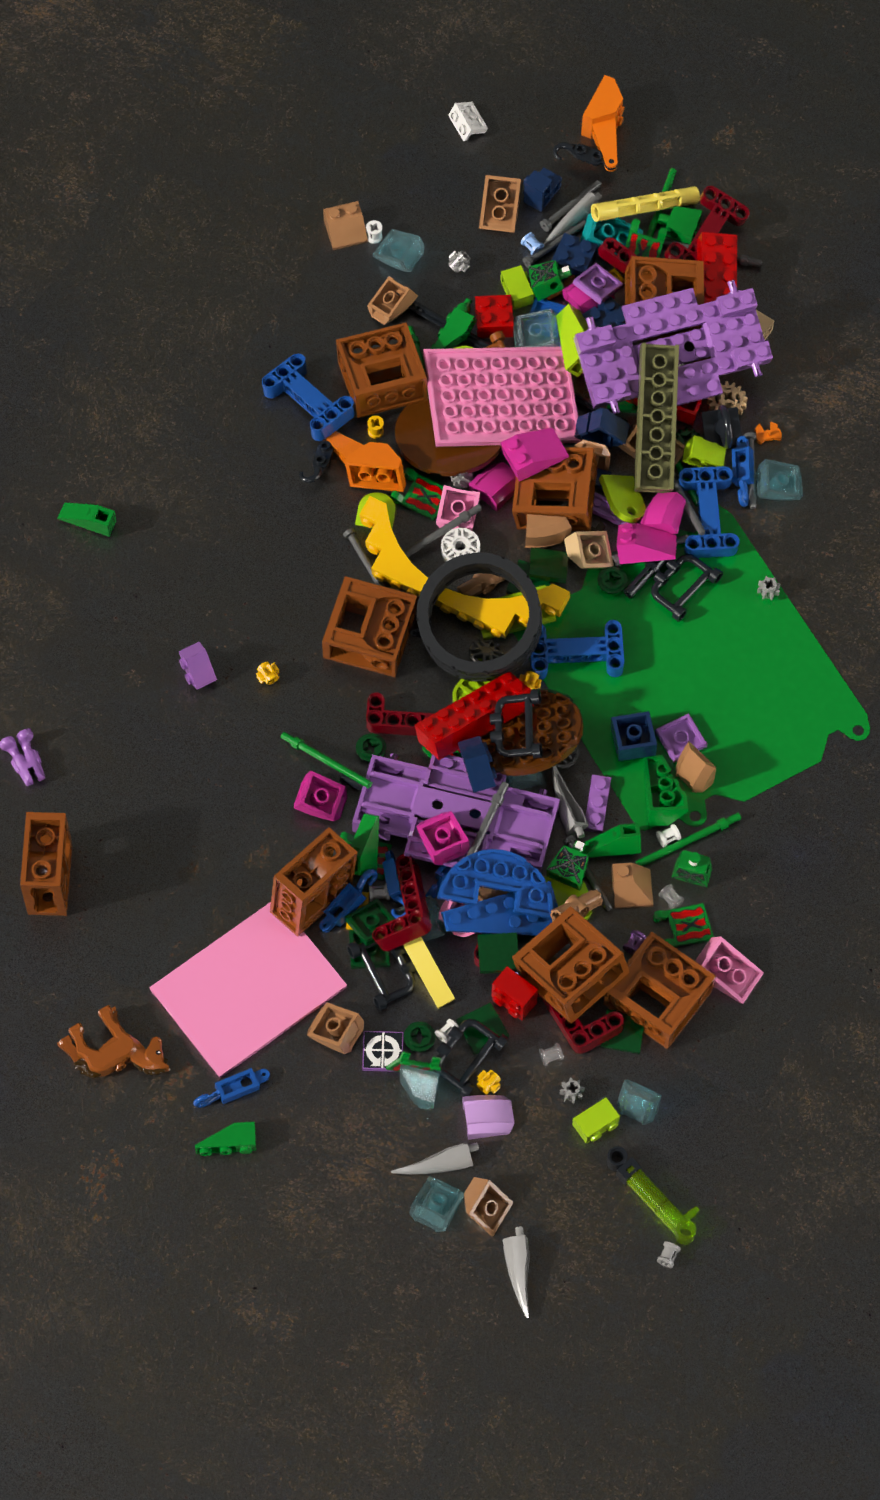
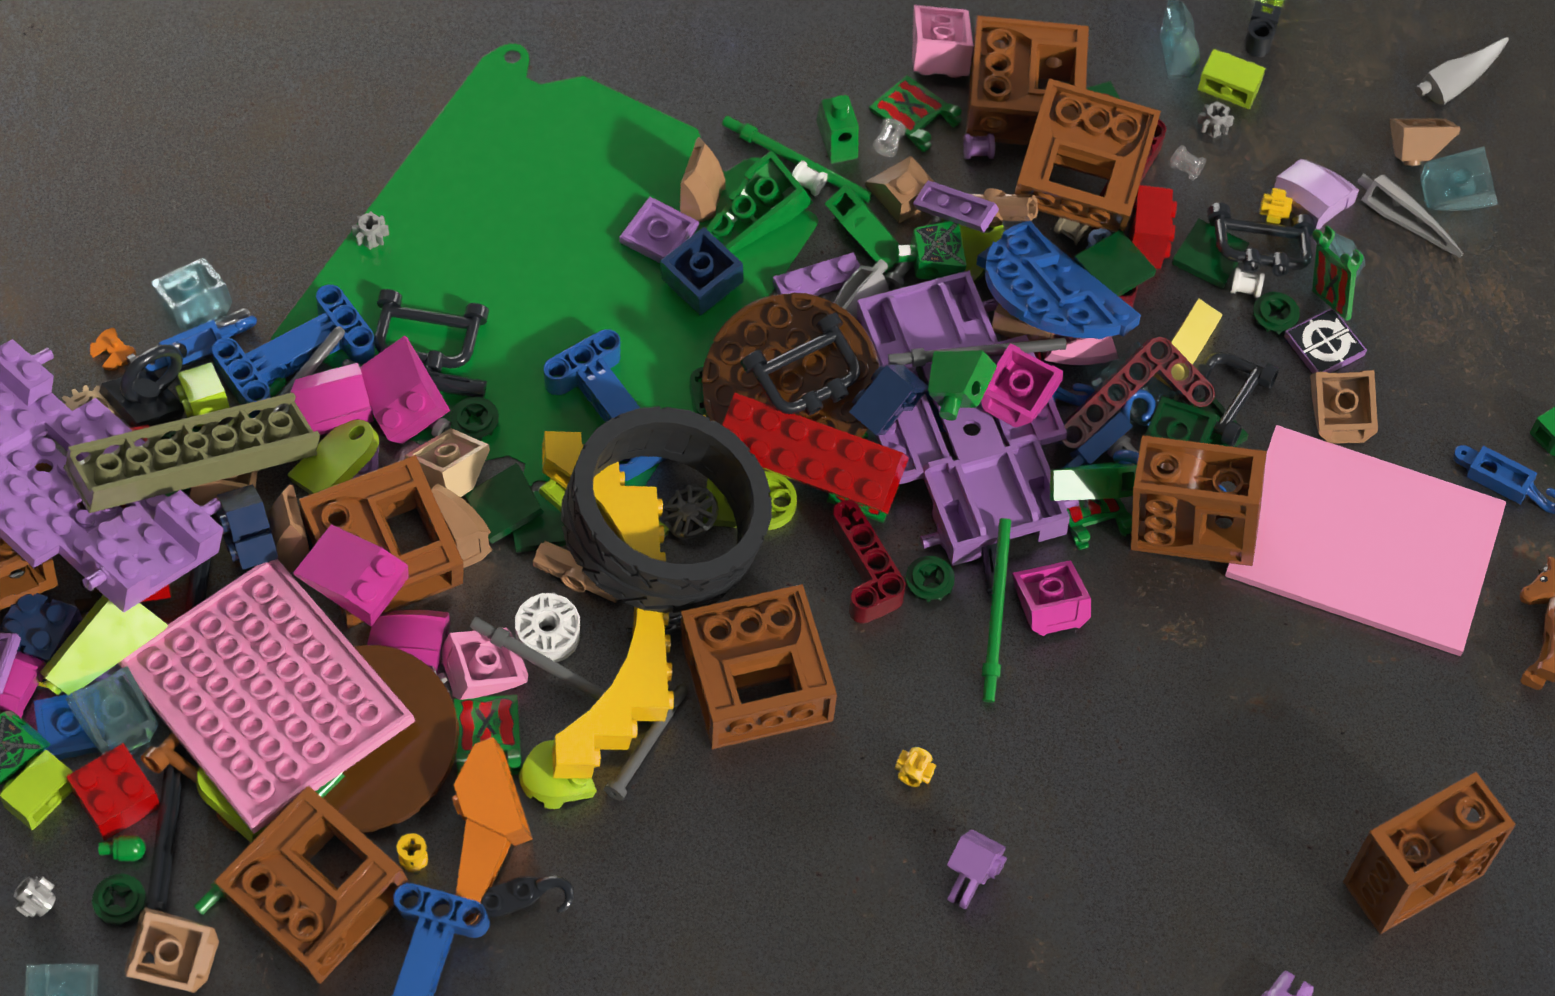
camera: 125 degrees left, 5 degrees down
green slope [430,308,476,349] -> none
none -> dark green gear [92,874,146,926]
none -> medium lavender plate [913,180,999,233]
none -> green torso [928,350,997,421]

